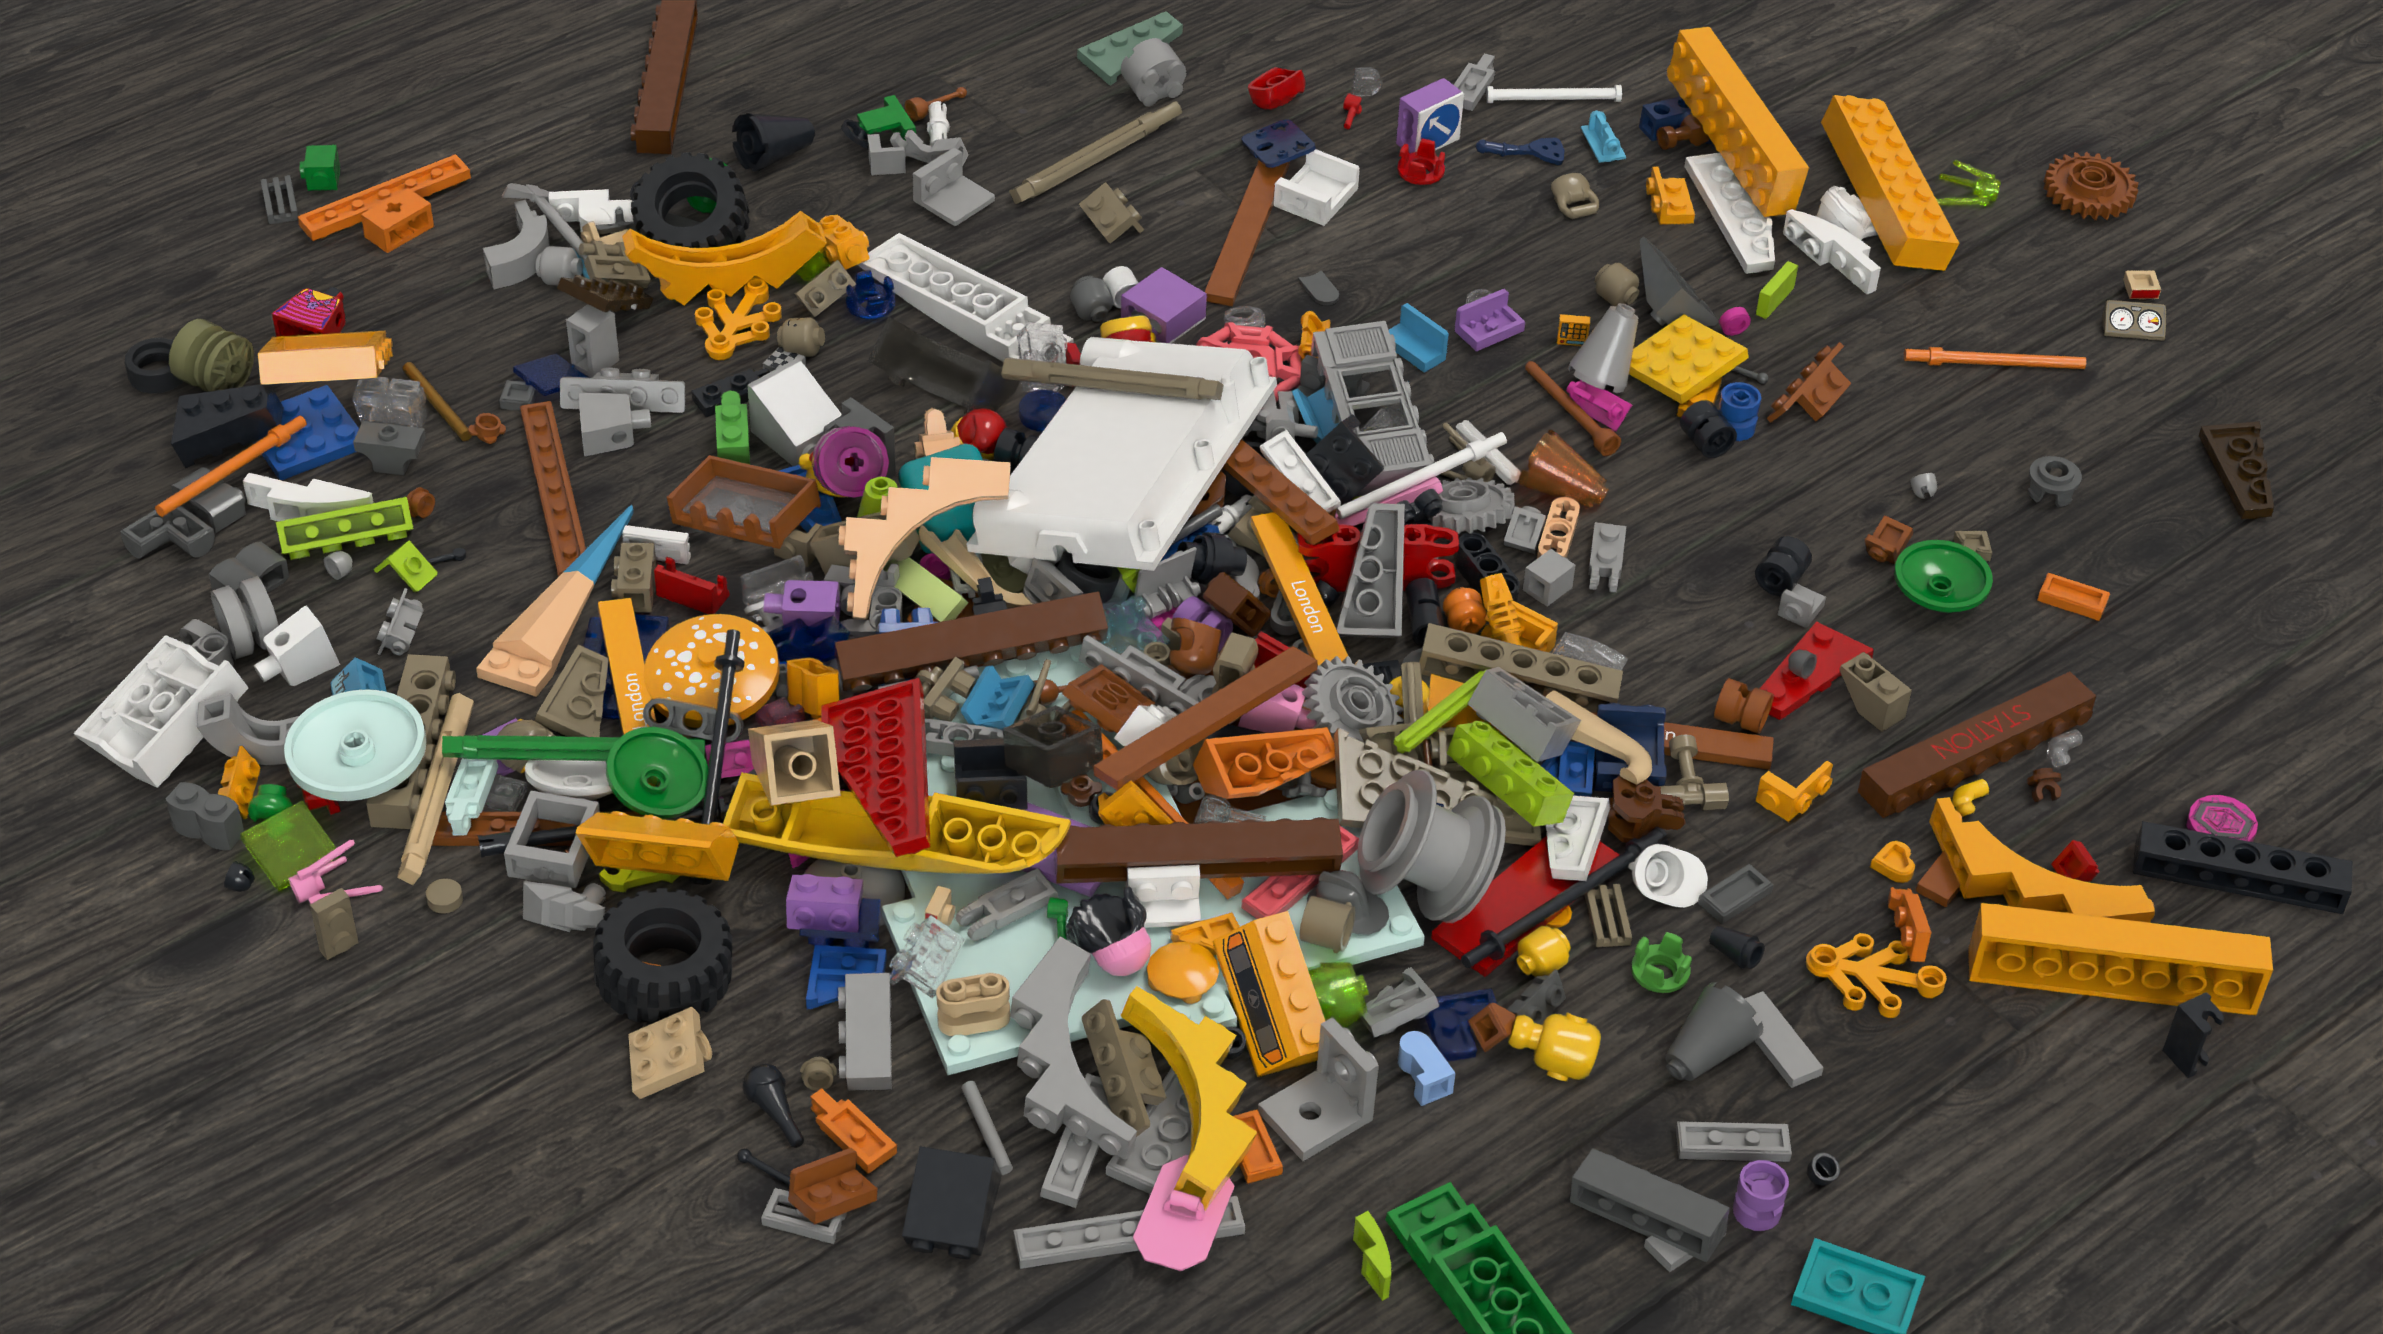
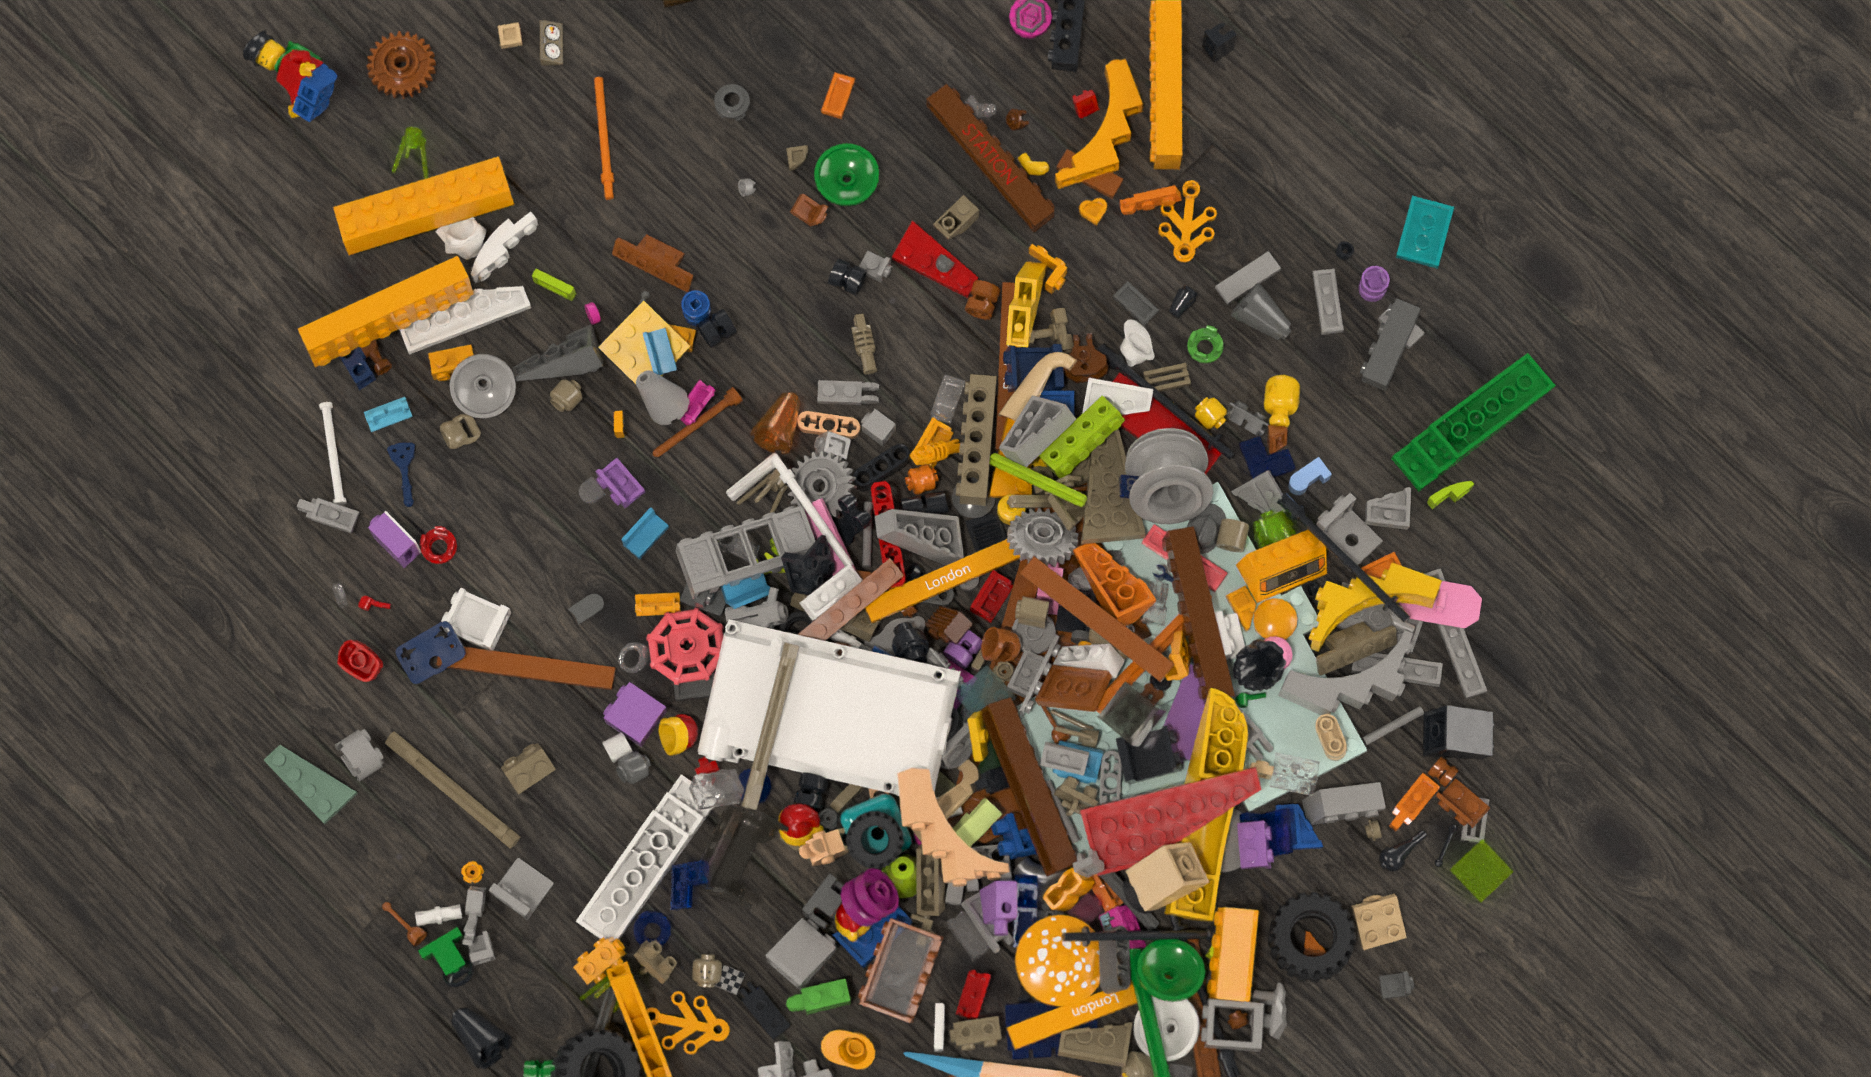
camera: 95 degrees left, 30 degrees up
none -> piece [243,30,337,123]
none -> light grey dish [450,354,516,418]
none -> light orange plate [461,861,484,883]
none -> dark azure panel [643,328,677,375]
none -> clear blue tile [671,860,709,911]
none -> light orange piece [821,1030,875,1069]
none -> black tyre [846,811,904,869]
none -> dark tan hinge [851,314,877,374]
none -> yellow plate [967,711,988,762]
none -> yellow slope [1006,262,1047,347]
none -> light grey plate [1040,742,1089,776]
none -> light grey tile [1073,849,1105,878]
none -> black bar [1277,493,1410,623]
none -> light grey wing [1365,487,1411,530]
none -> dark grey bracket [1378,971,1414,1000]
none -> light grey arm [1389,605,1415,633]
none -> dark orange wheel [1427,756,1459,787]
none -> clear neon green tile [1449,839,1513,903]

